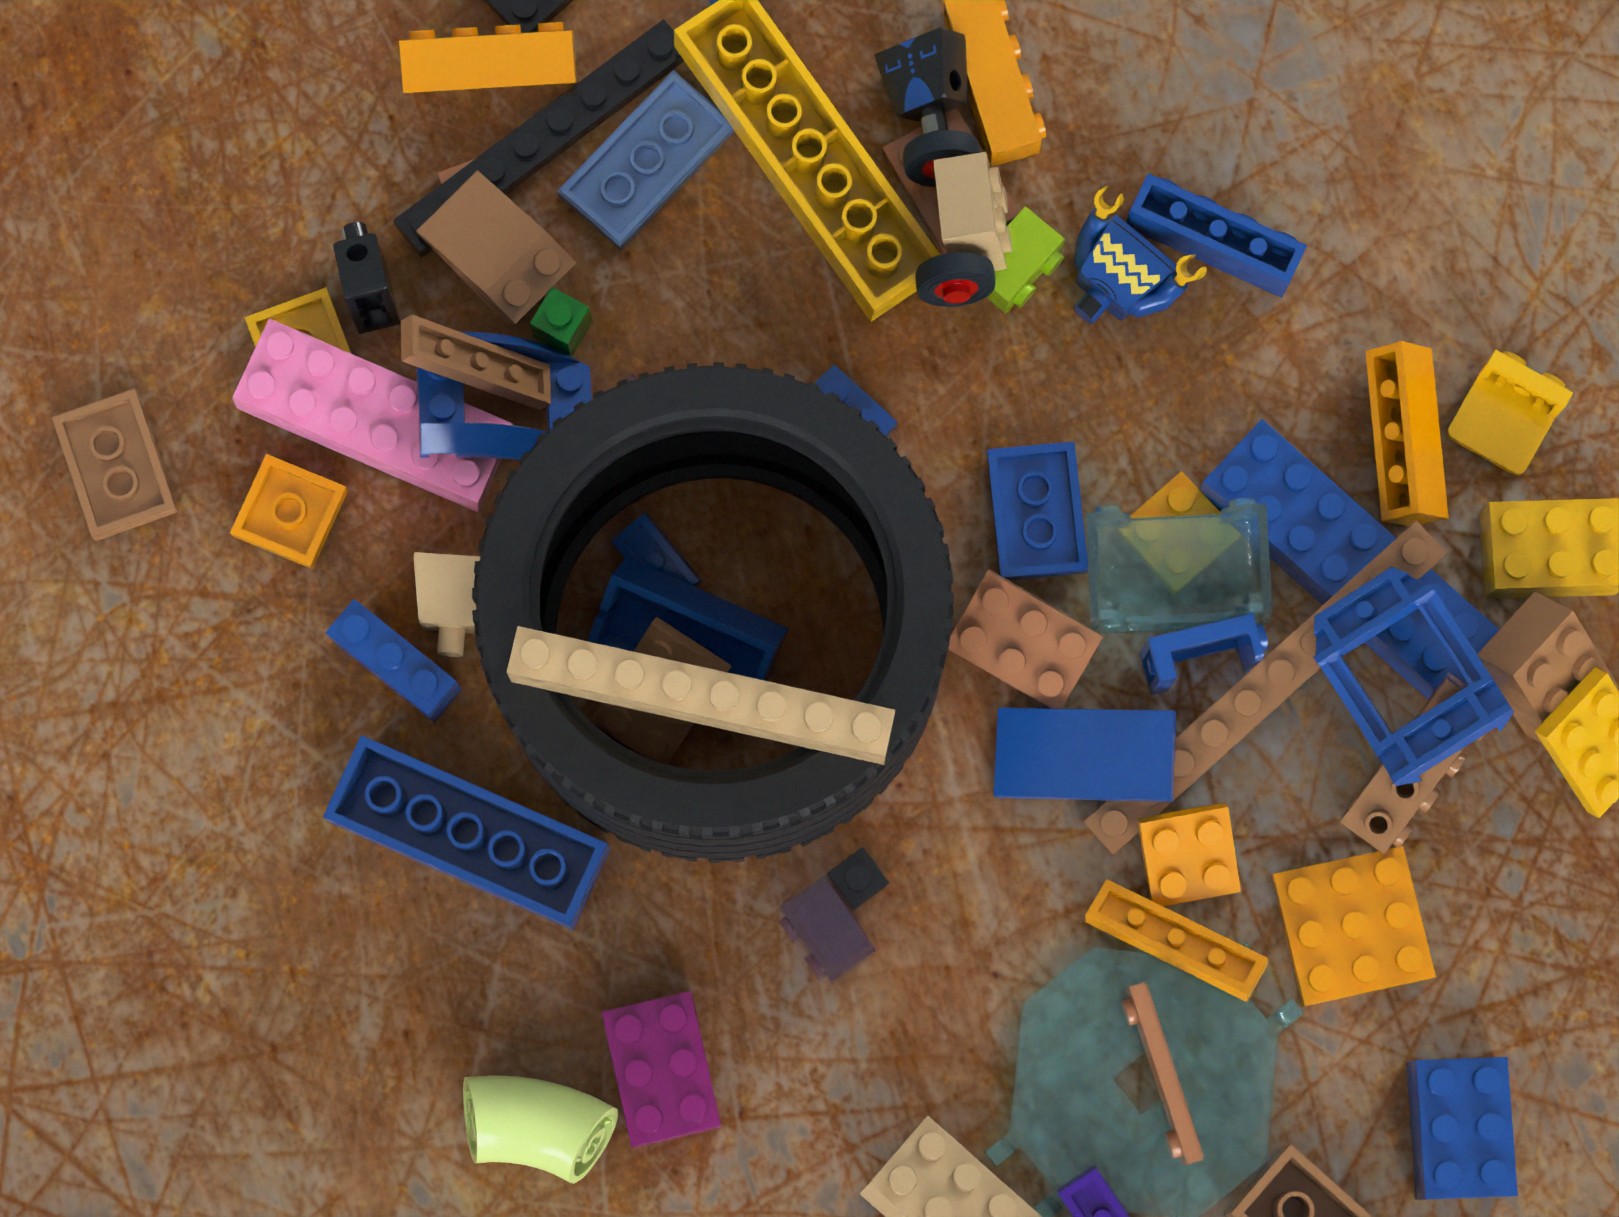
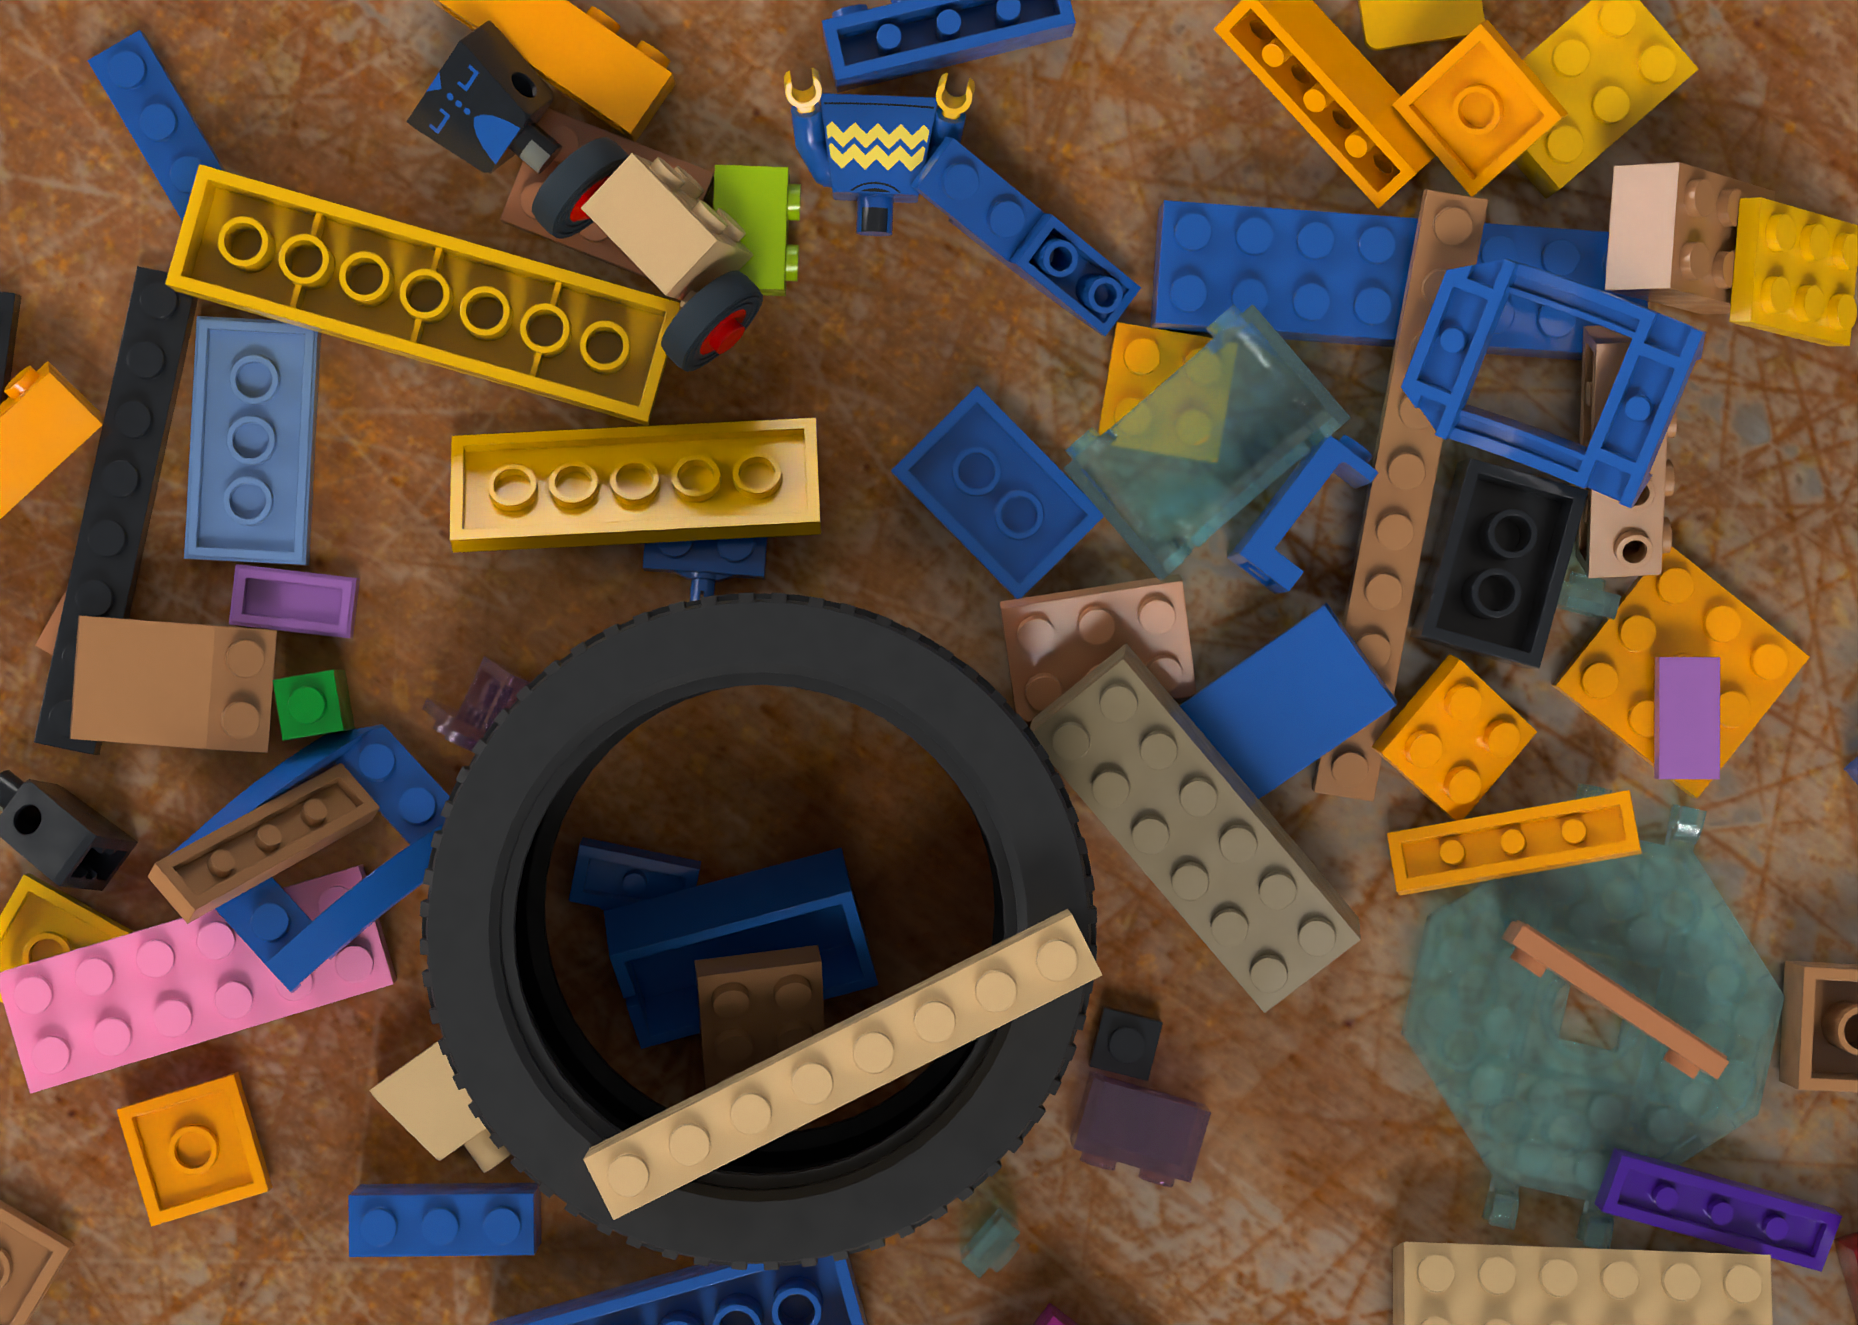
camera: 45 degrees left, 10 degrees up
none -> medium lavender tile [229,564,360,639]
none -> yellow plate [450,418,821,553]
none -> blue slope [910,137,1141,336]
none -> clear light blue plate [960,1207,1020,1279]
none -> dark tan brick [1030,643,1361,1013]
none -> light orange plate [1392,19,1568,197]
none -> black brick [1410,458,1588,669]
none -> clear light blue plate [1556,572,1621,620]
none -> medium lavender tile [1654,657,1720,779]

